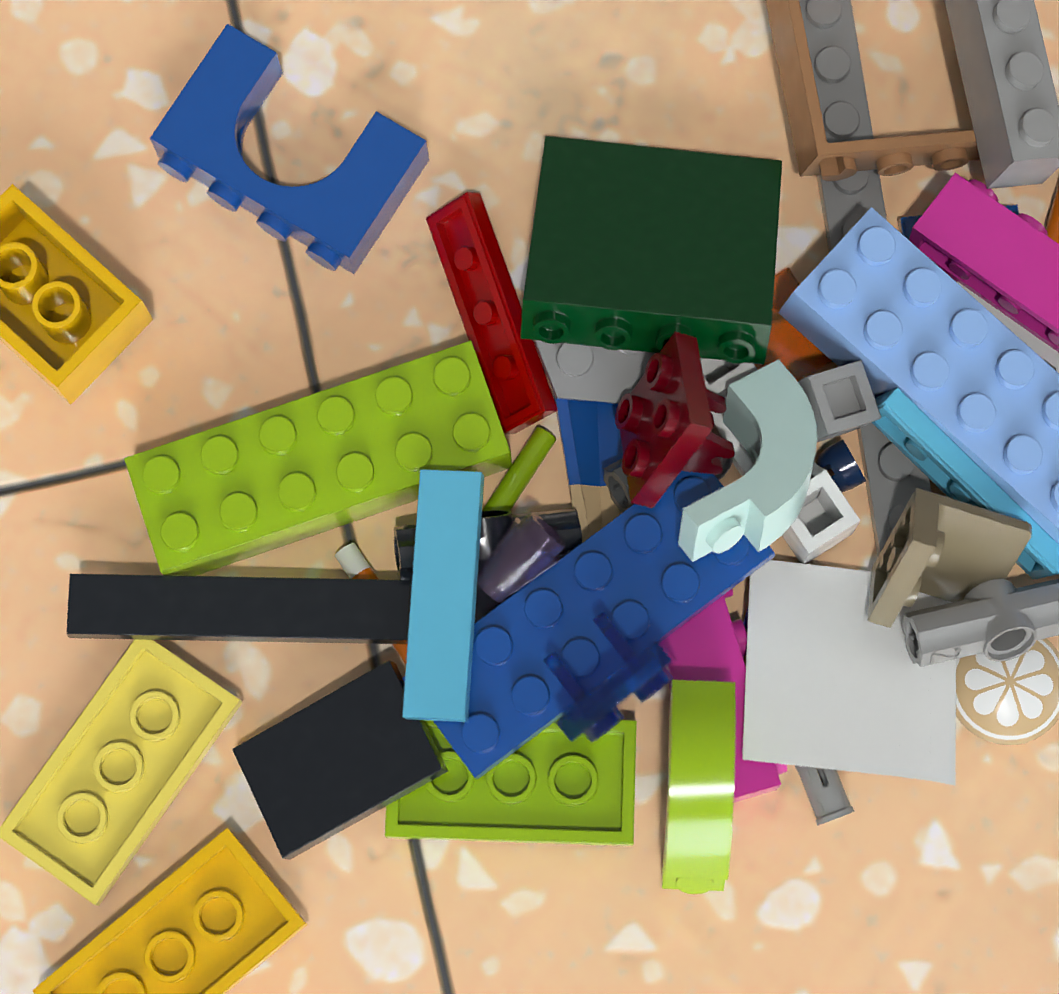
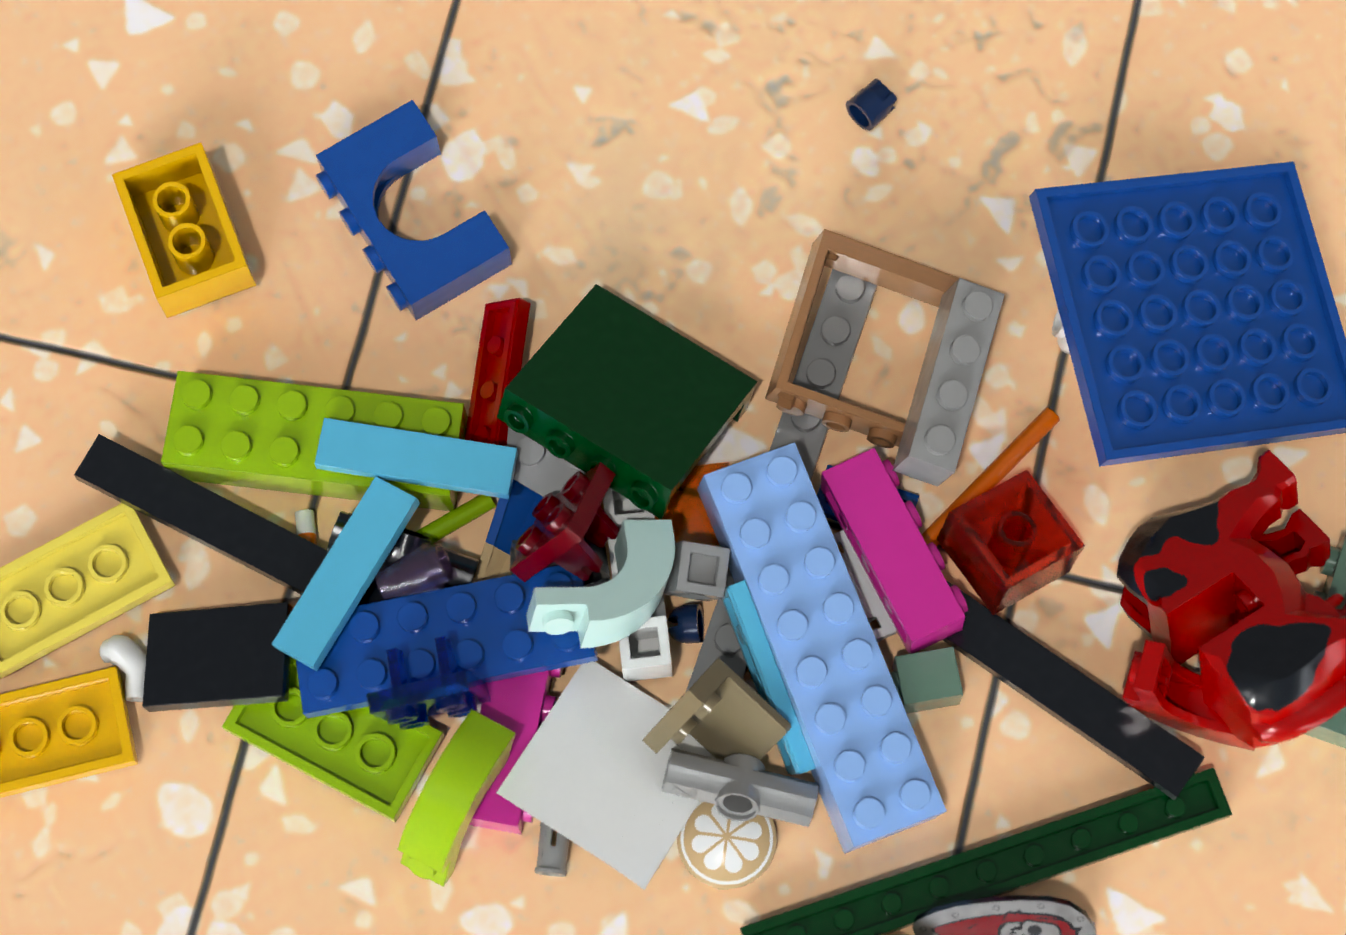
camera: 25 degrees right, 5 degrees down
none -> white arm [99,635,147,702]
none -> medium azure tile [314,418,518,499]

